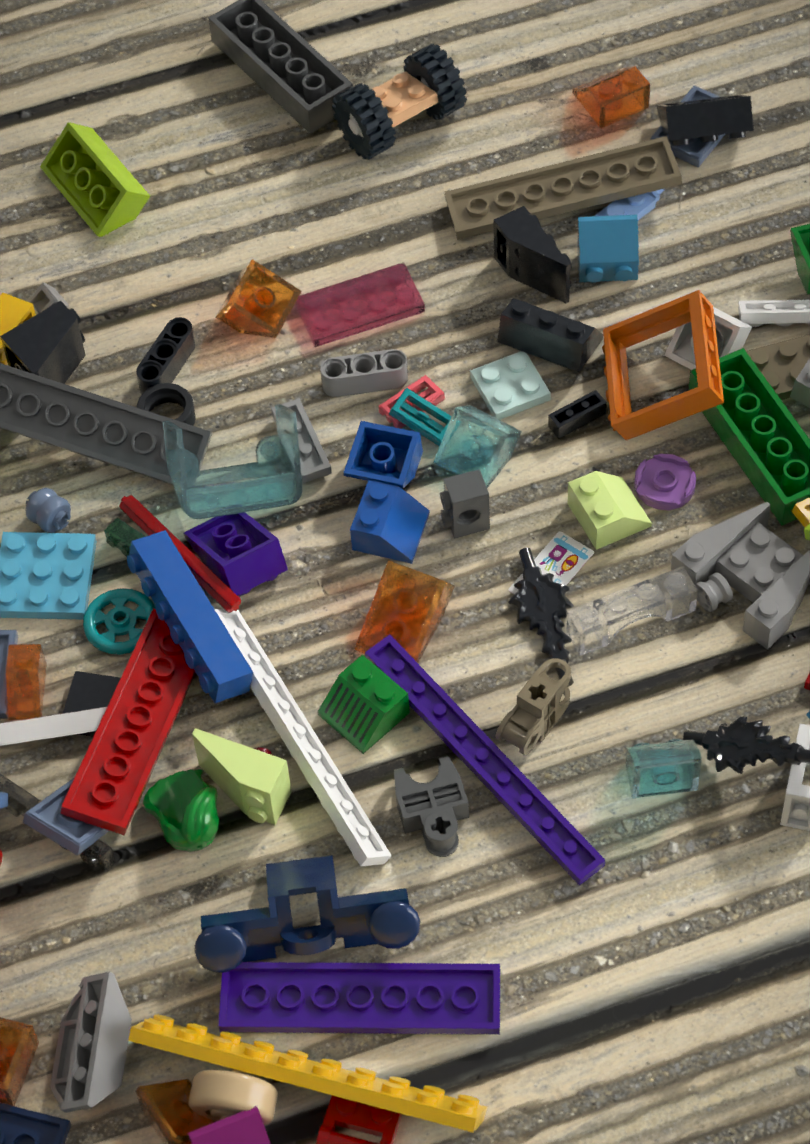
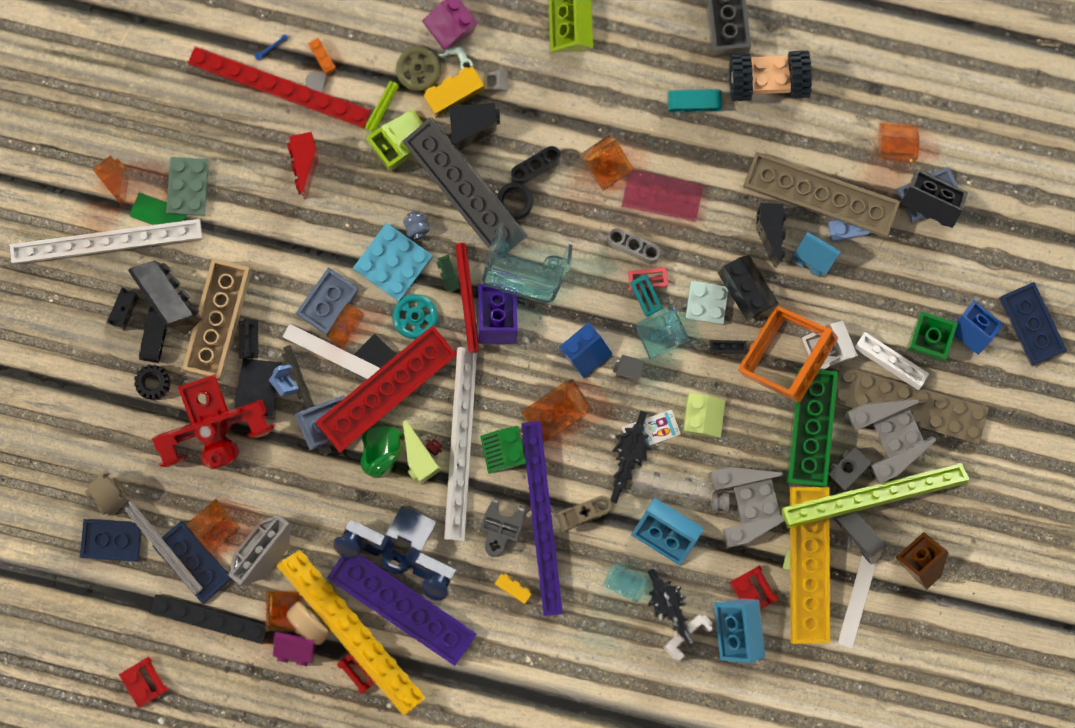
camera: 25 degrees right, 25 degrees up
blue brick [127,530,254,703] -> none
light grey plate [271,398,332,483] -> none
blue slope [344,421,423,488] -> none
medium lavender tile [634,454,696,510] -> none
none -> yellow piece [495,573,531,604]
none -> dark azure slope [631,497,704,566]
none -> teal beam [667,89,723,113]

